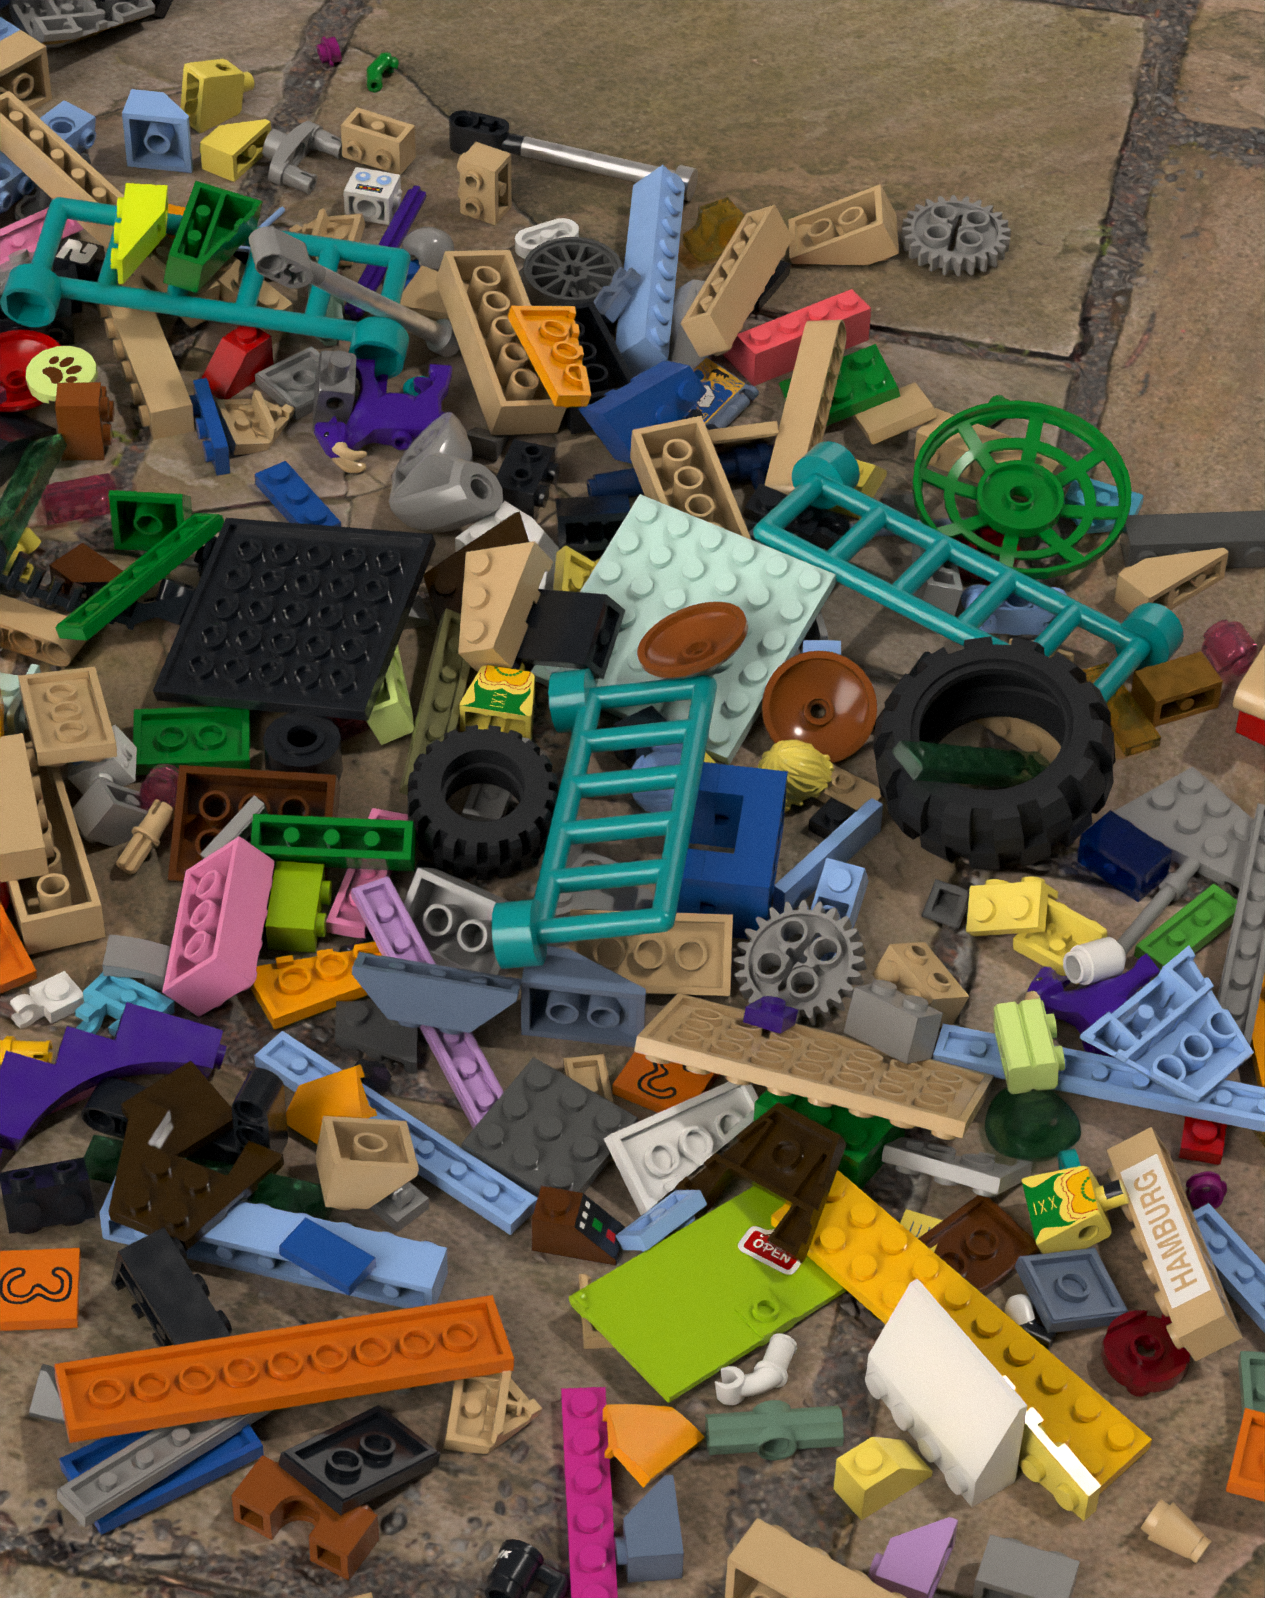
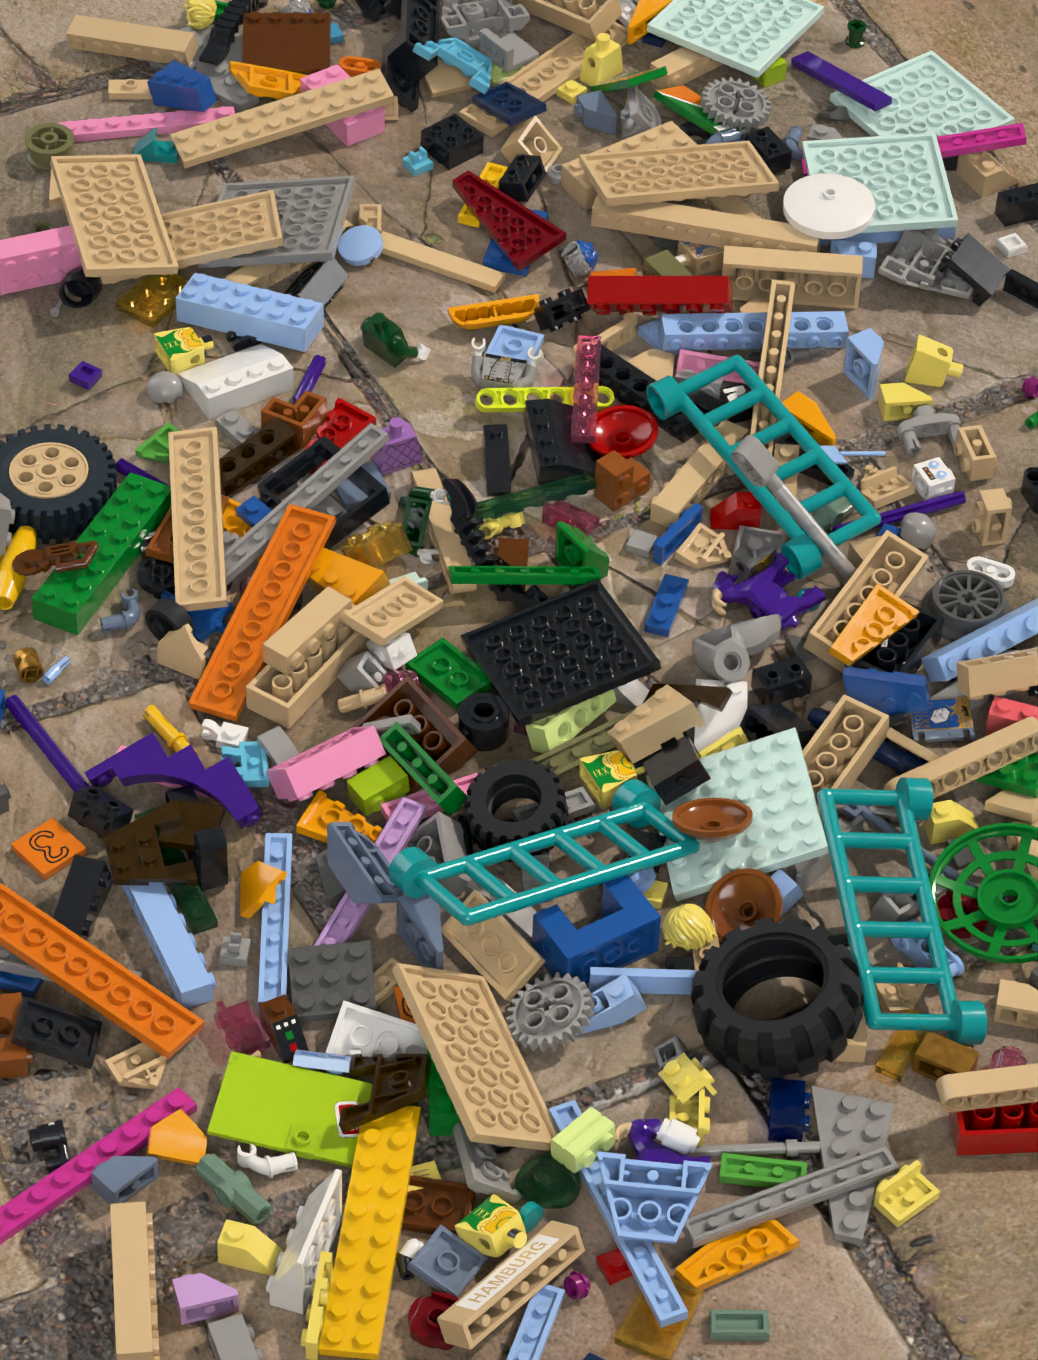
camera: 50 degrees right, 0 degrees up
yellowish green tile [26,346,98,404] -> none
neon yellow slope [111,183,169,284] -> none
green wedge [163,181,263,293] -> none
blue tile [279,1217,376,1296] -> none
tan slope [315,1116,419,1210] -> none
black rock [355,1059,392,1095] -> none
sand blue plate [593,267,641,323] -> none
black hinge [743,483,851,550] -> none
dark purple plate [743,996,798,1034] -> none
light grey brick [844,980,943,1064] -> none
tan brick [872,942,969,1028] -> none
clear green plate [891,740,1050,787] -> none
none -> clear pink bracket [214,1001,270,1055]
none -> light grey tile [626,529,658,558]

